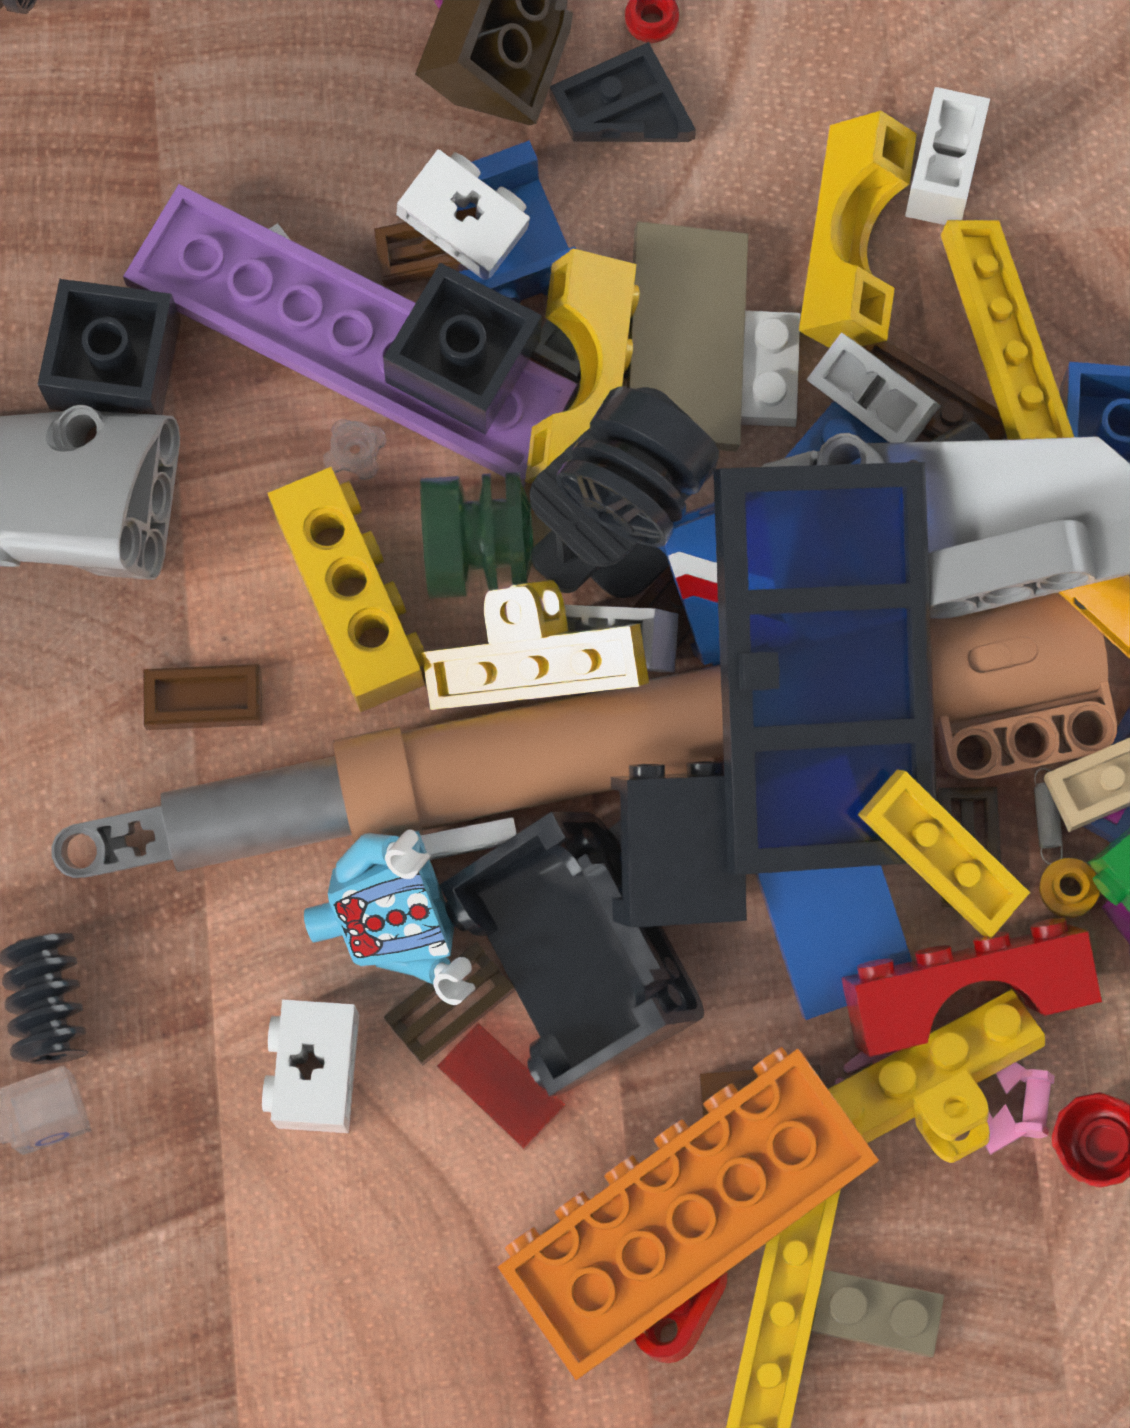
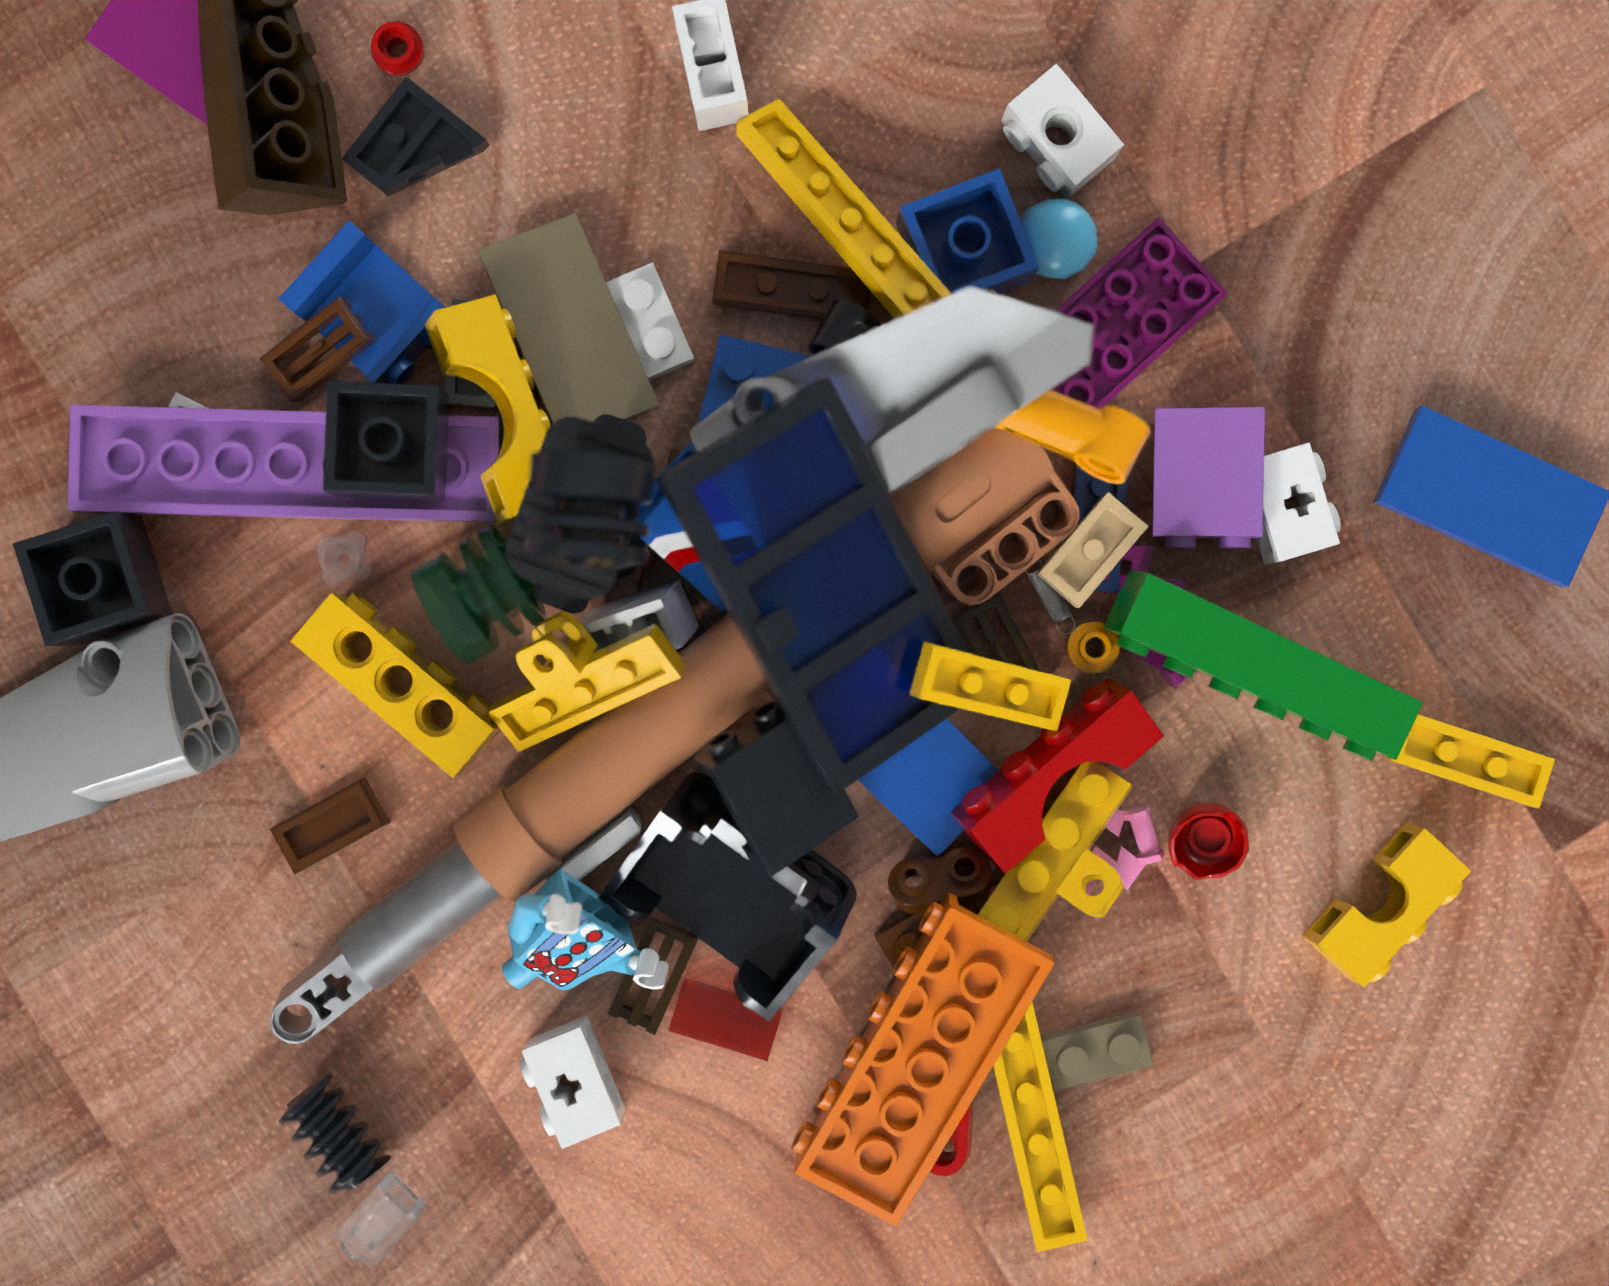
camera: 30 degrees left, 15 degrees up
white brick [396,149,530,280] -> none
yellow arch [799,110,917,348] -> none
white brick [806,333,941,443] -> none
none -> reddish brown plate [888,847,993,914]

